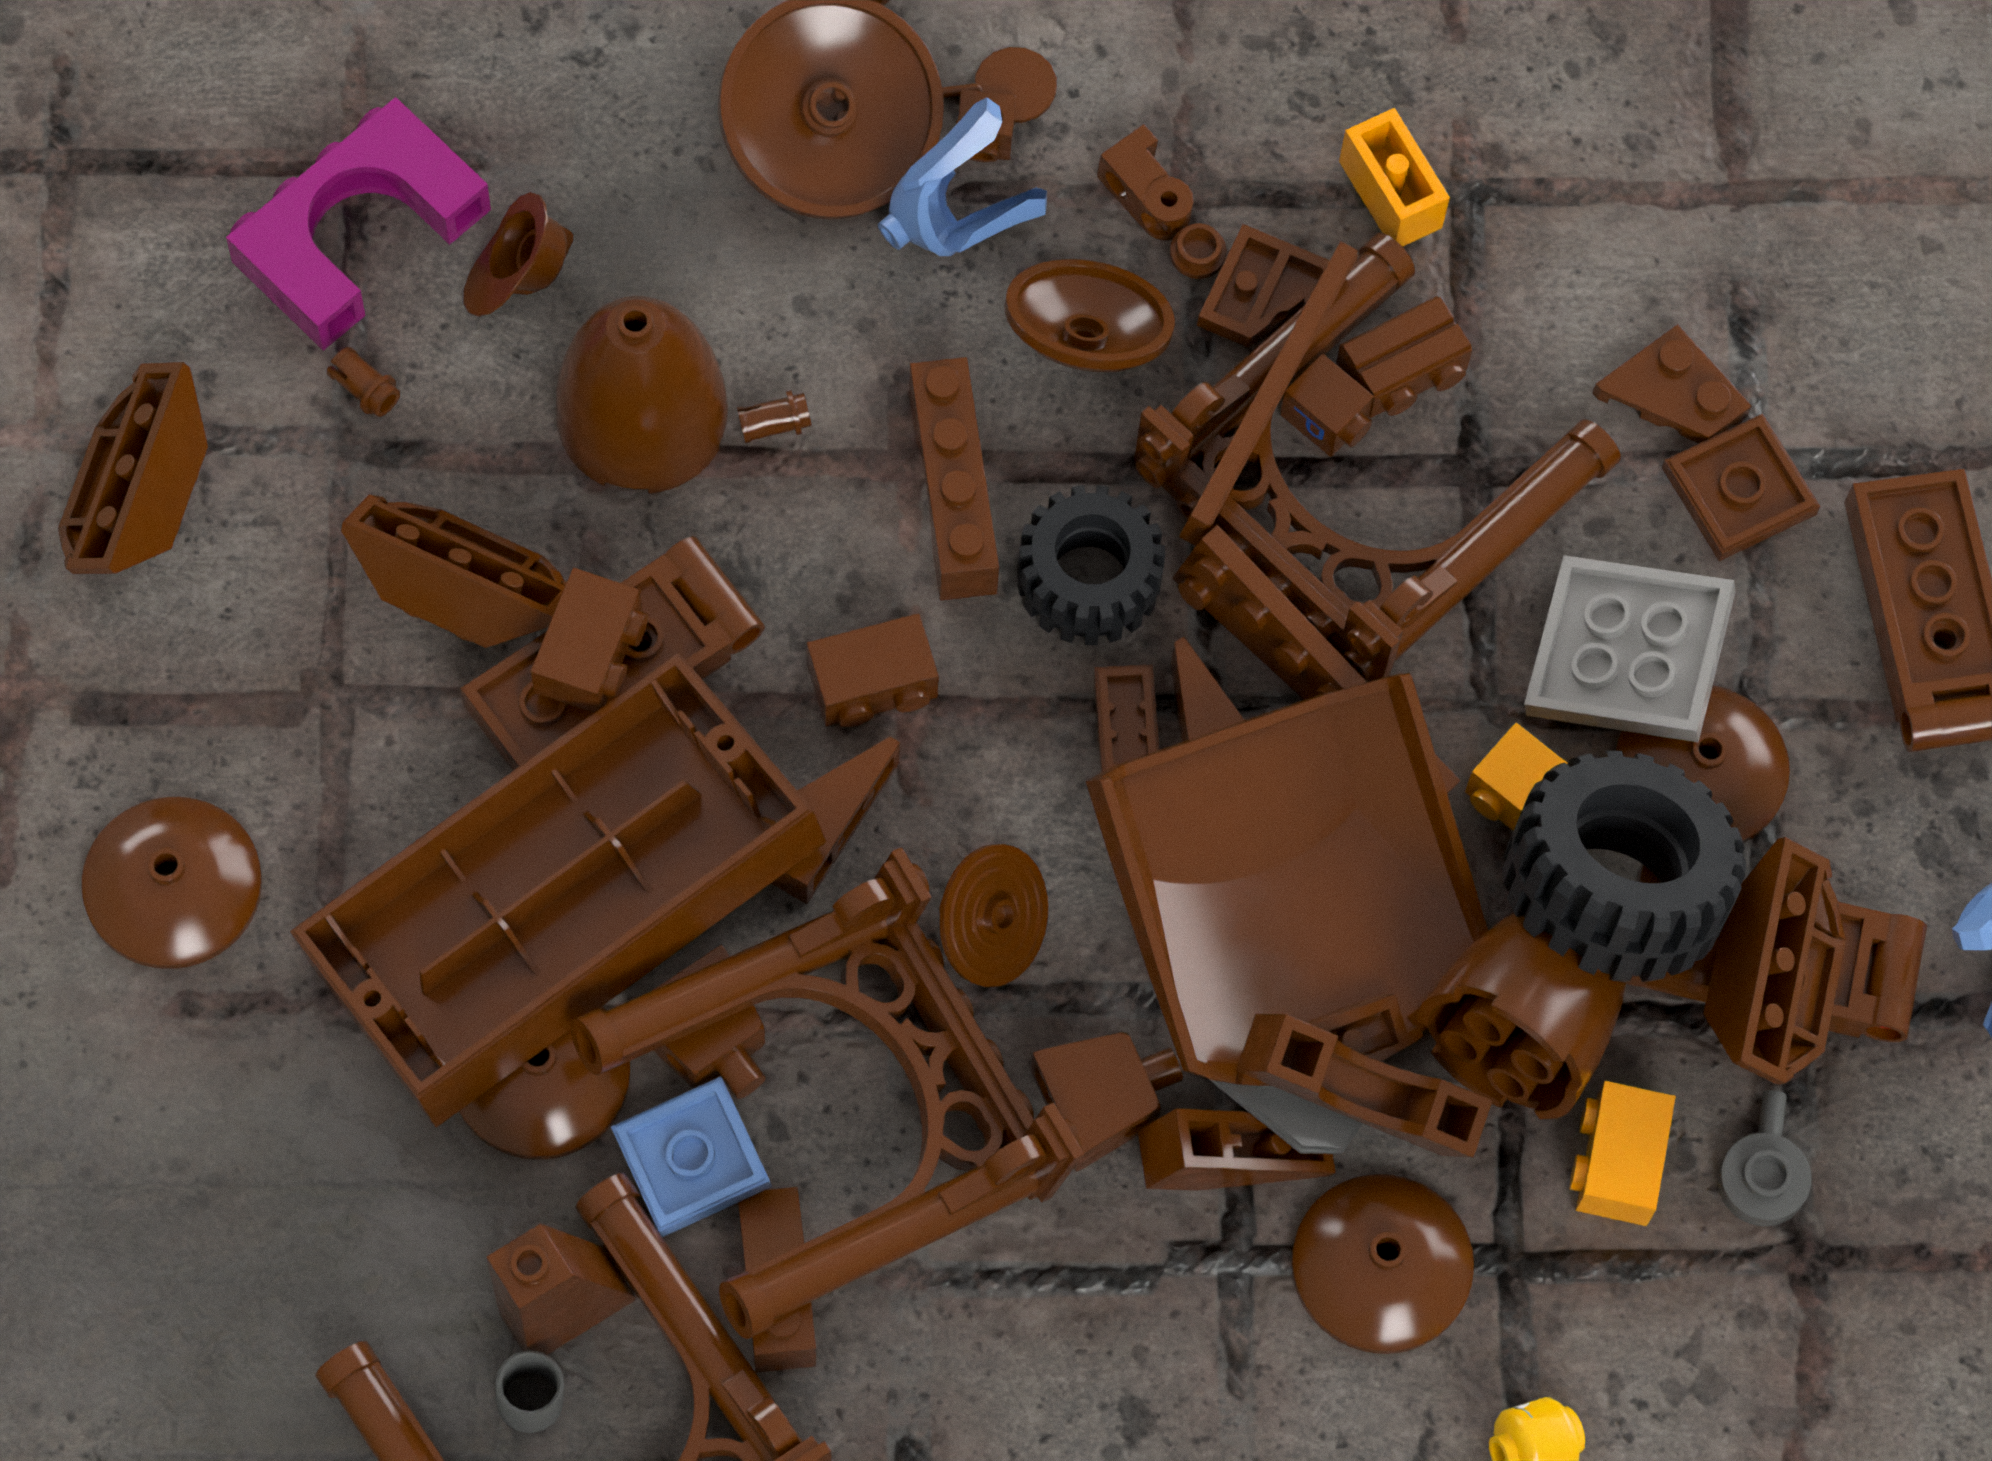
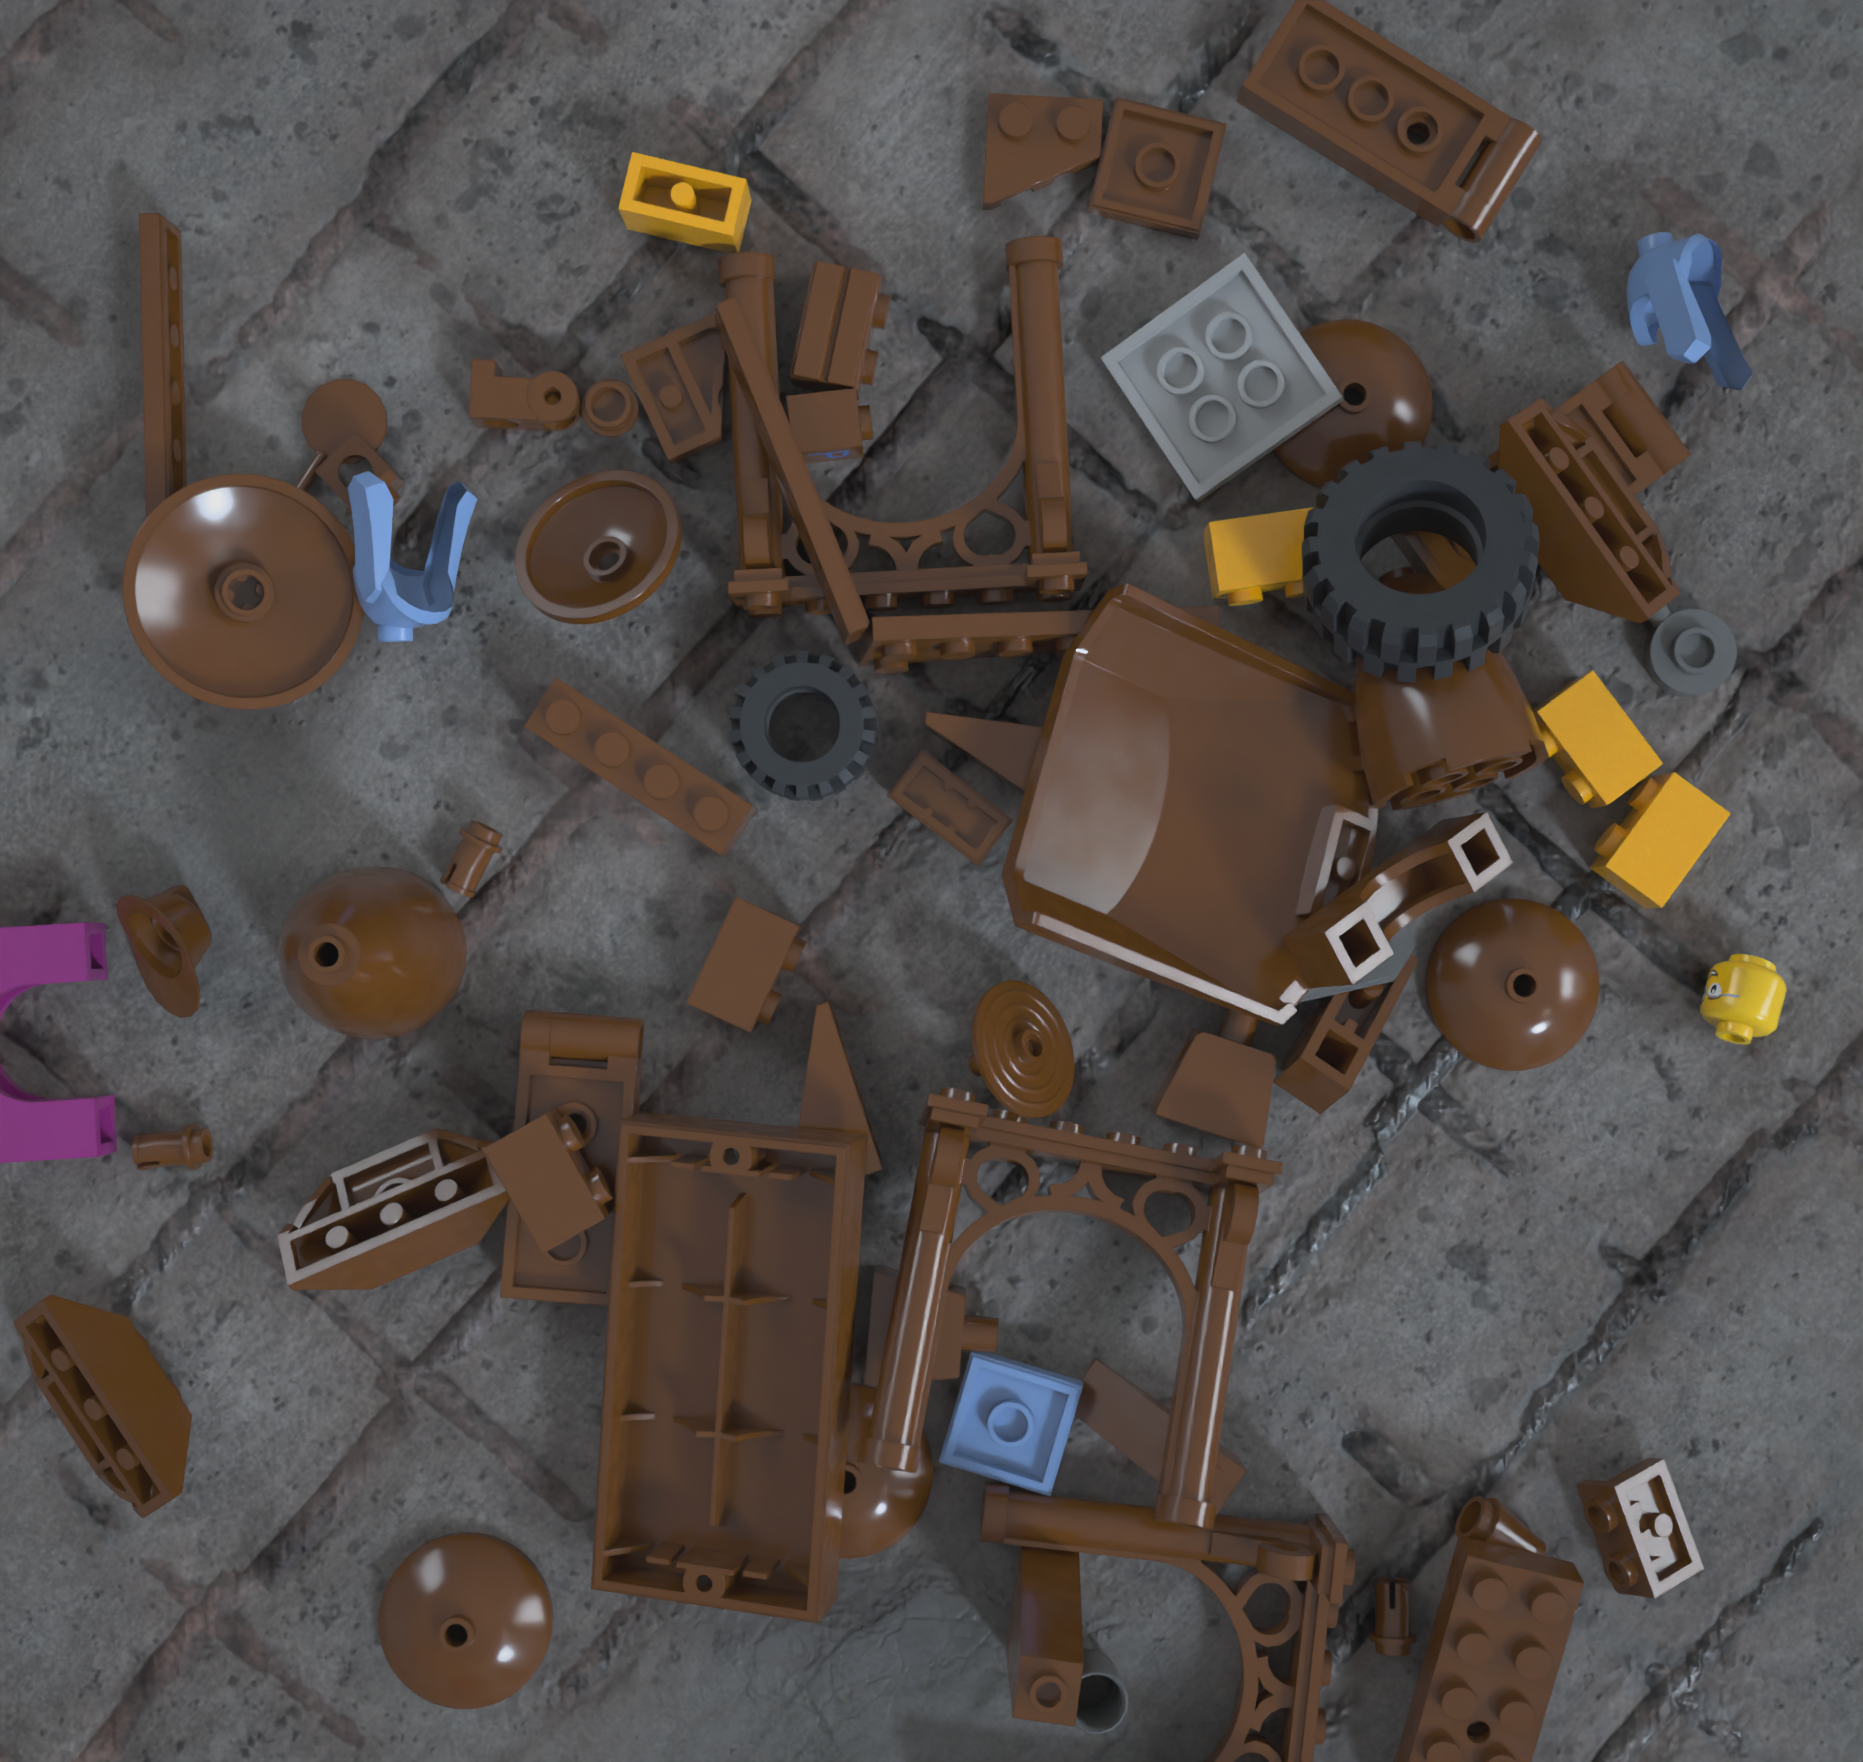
camera: 45 degrees left, 20 degrees up
none -> light orange brick [1589,772,1731,908]

